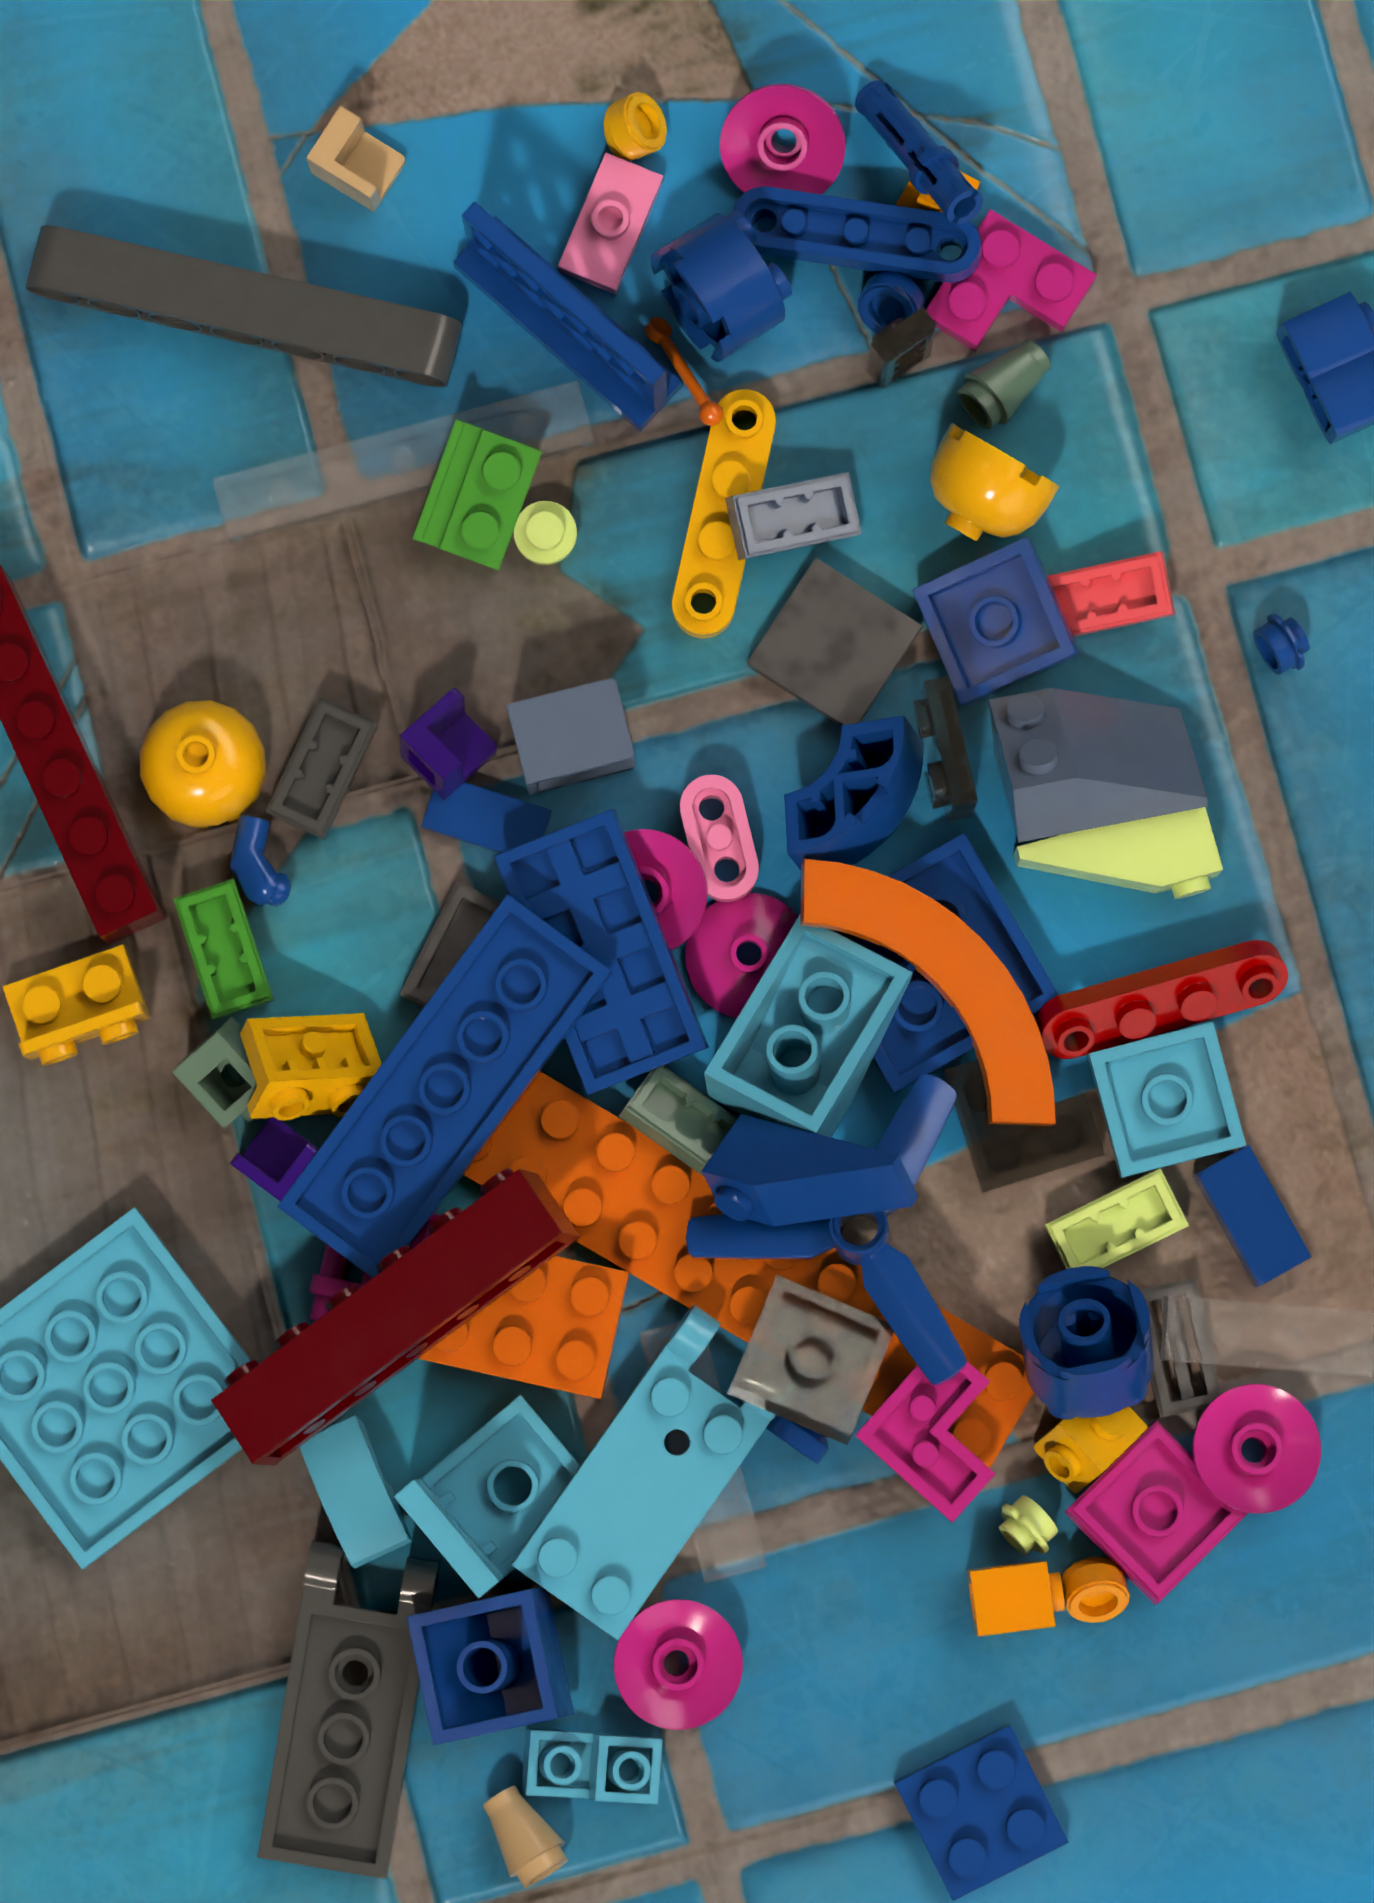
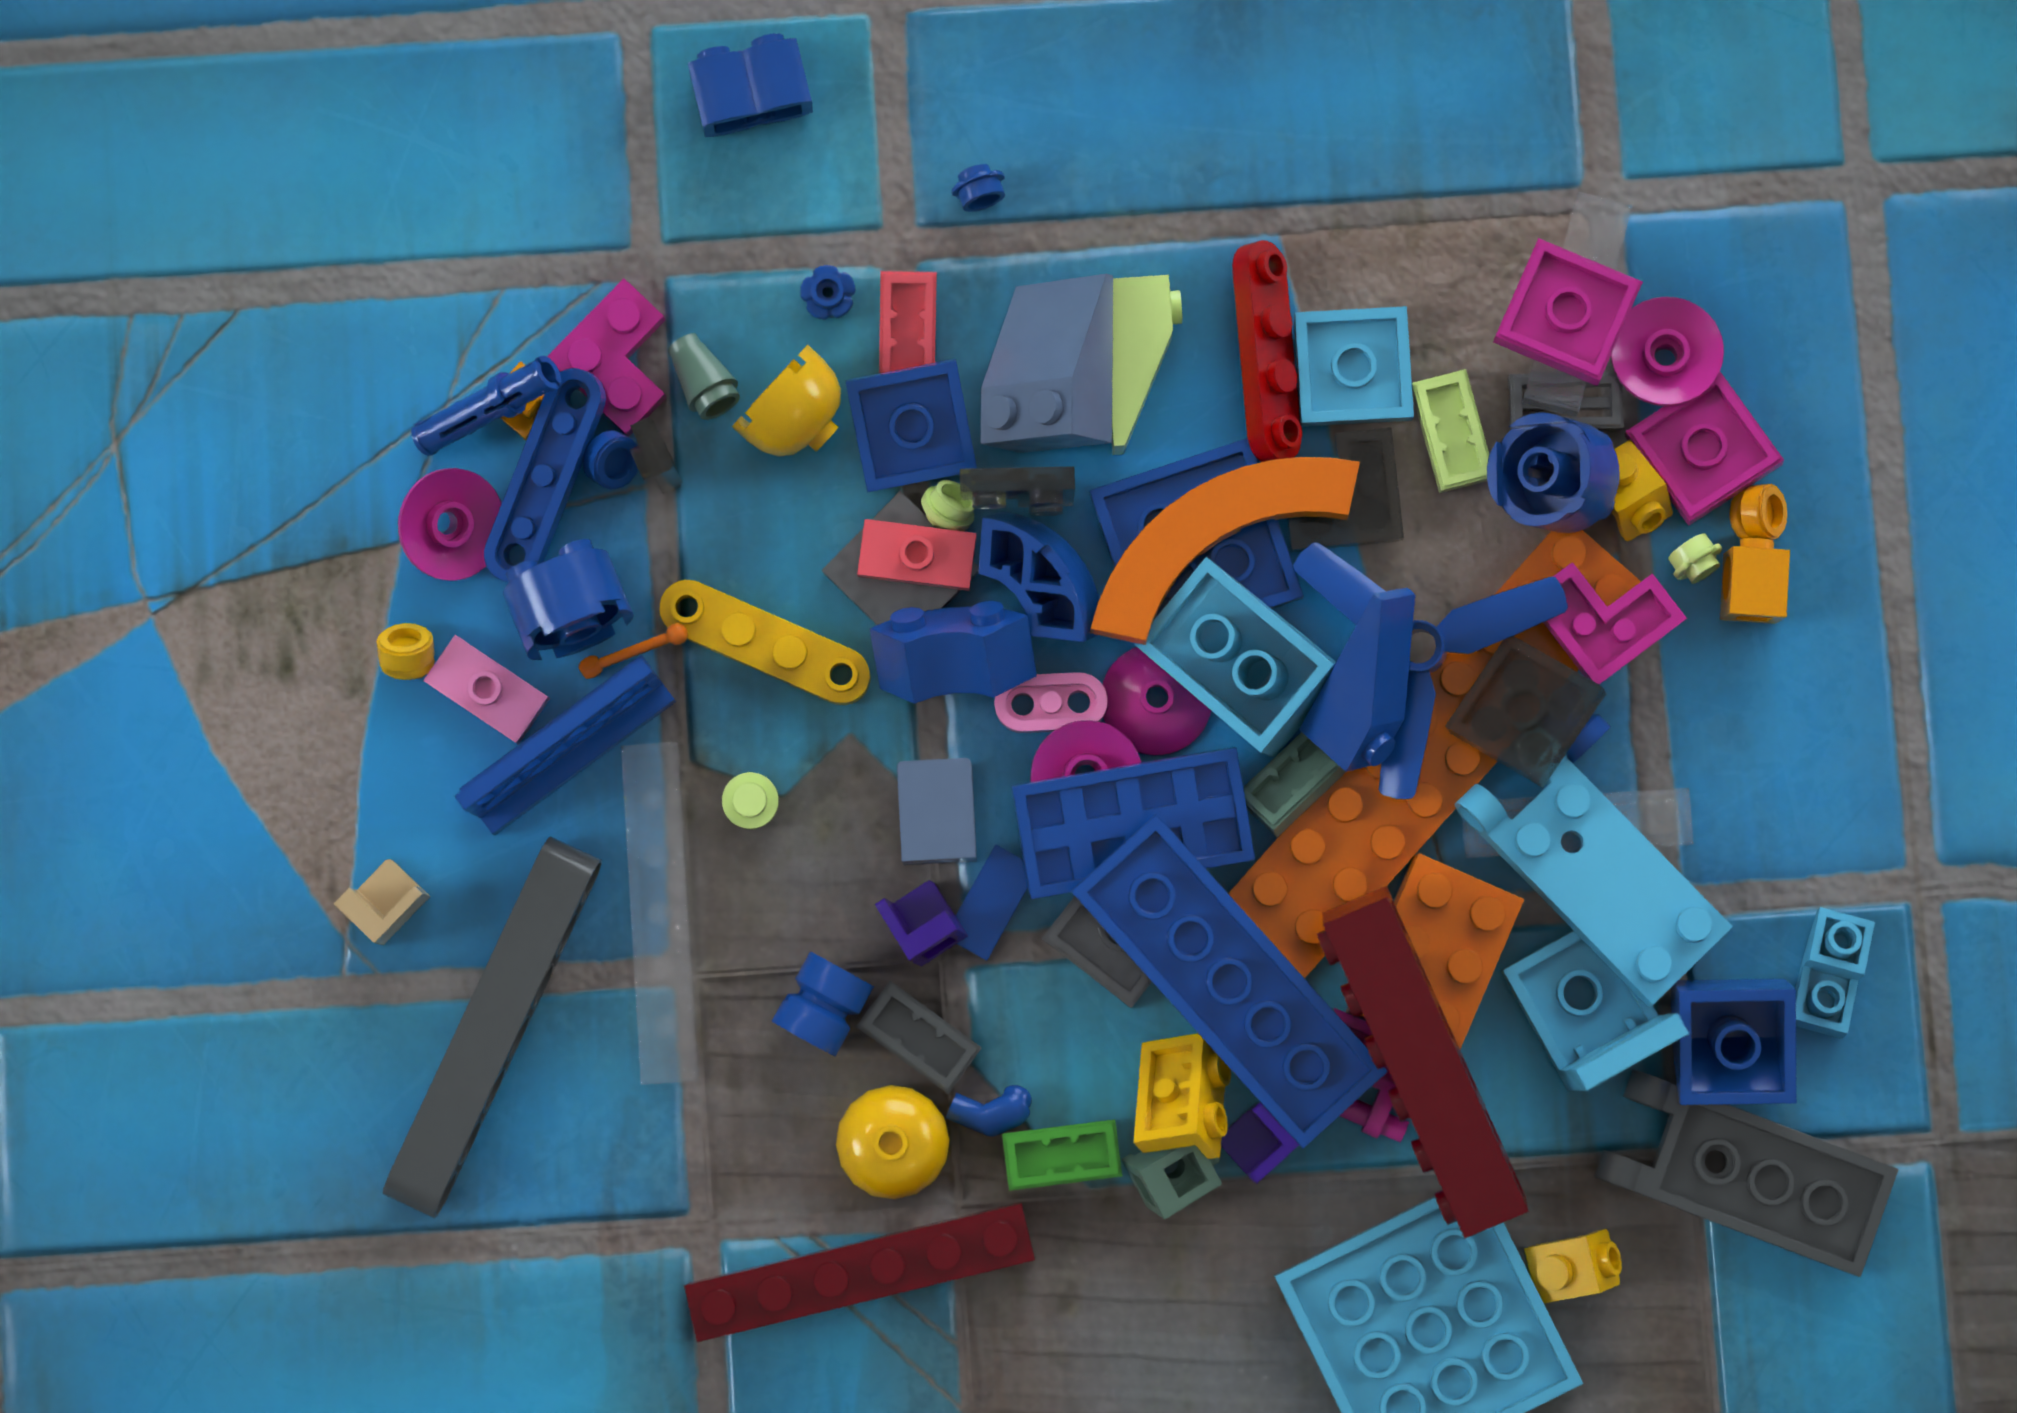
camera: 80 degrees left, 0 degrees up
yellow bracket [2,944,150,1066] -> none
medium azure slope [299,1415,413,1569] -> none
bright green plate [412,418,542,571] -> none
tan cone [482,1785,568,1888] -> none
dark pink dish [613,1599,743,1730] -> none
sand blue plate [725,472,862,560] -> none
blue plate [894,1724,1069,1901] -> none
blue slope [1193,1145,1312,1288] -> none
none -> blue wheel [772,951,874,1057]
none -> blue plate [800,265,856,320]
none -> coral plate [857,519,977,591]
none -> blue brick [869,601,1037,704]
none -> yellowish green plate [921,480,976,531]
none -> dark pink plate [1493,238,1643,386]
none -> yellow bracket [1524,1229,1622,1303]

